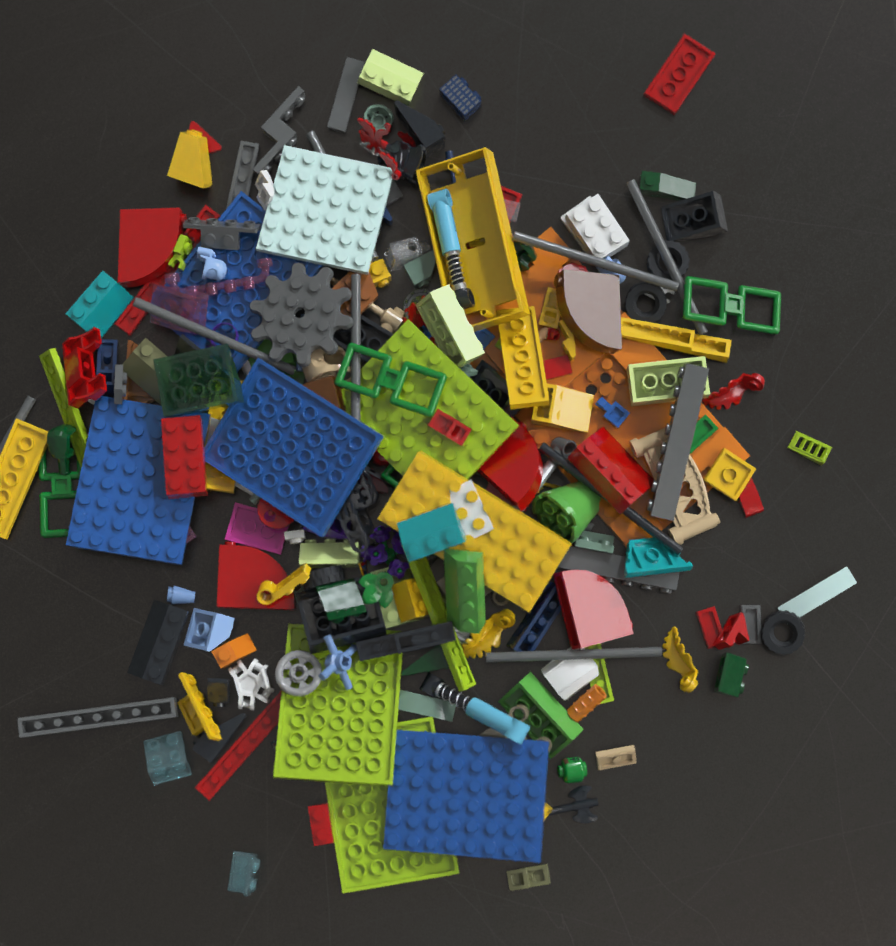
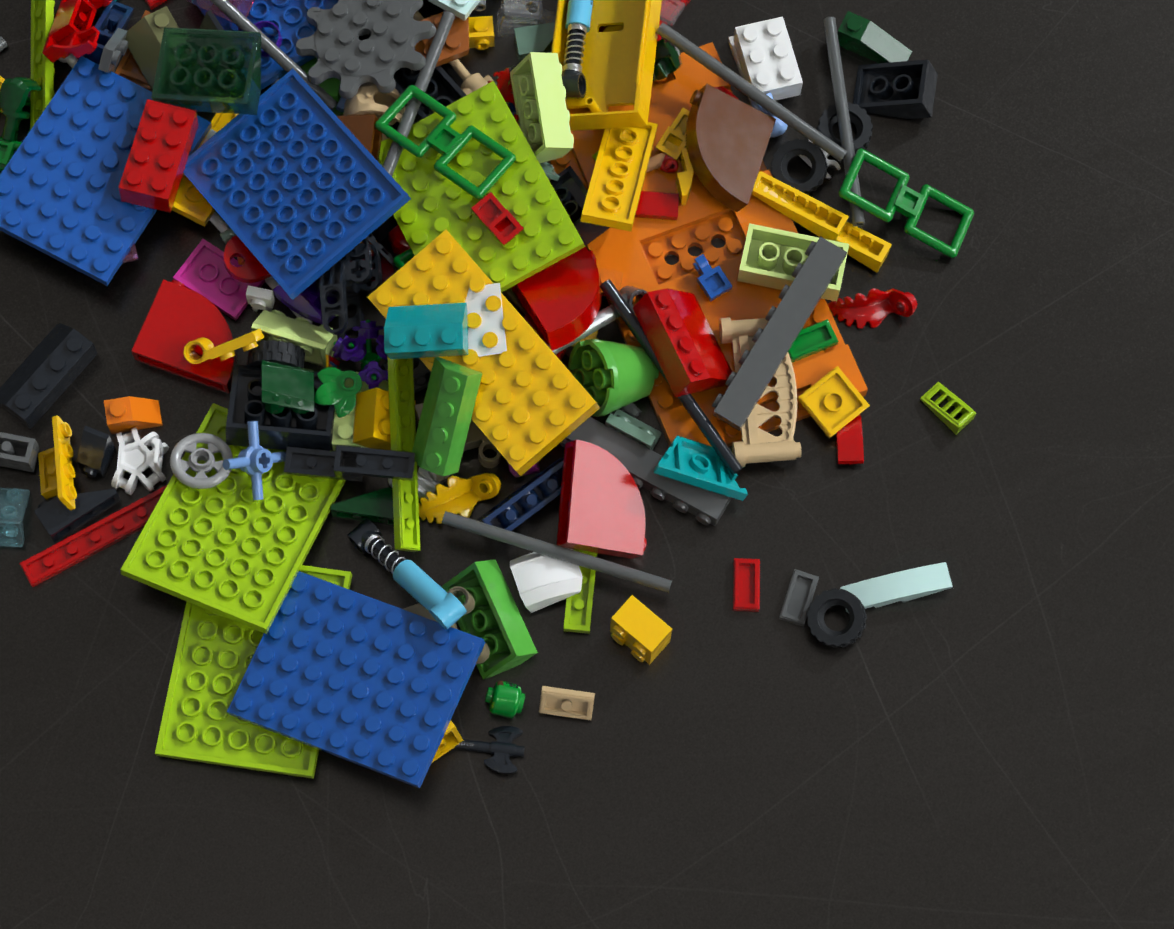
camera: 15 degrees right, 10 degrees down
medium blue cone [167,586,195,604] -> none
light blue slope [184,608,235,652] -> none
clear light blue bracket [227,851,260,896] -> none
red brick [308,803,334,846] -> none
sand green slope [399,690,456,722] -> none
blue tile [474,329,495,351] -> none
olive slope [507,864,551,891] -> none
yellow slope [531,384,594,433] -> none
orange axle [567,684,607,722] -> none
yellow plant [662,626,698,693] -> none
dark green slope [713,653,749,698] -> none
red slope [714,612,749,650] -> none
none -> yellow brick [610,595,672,665]

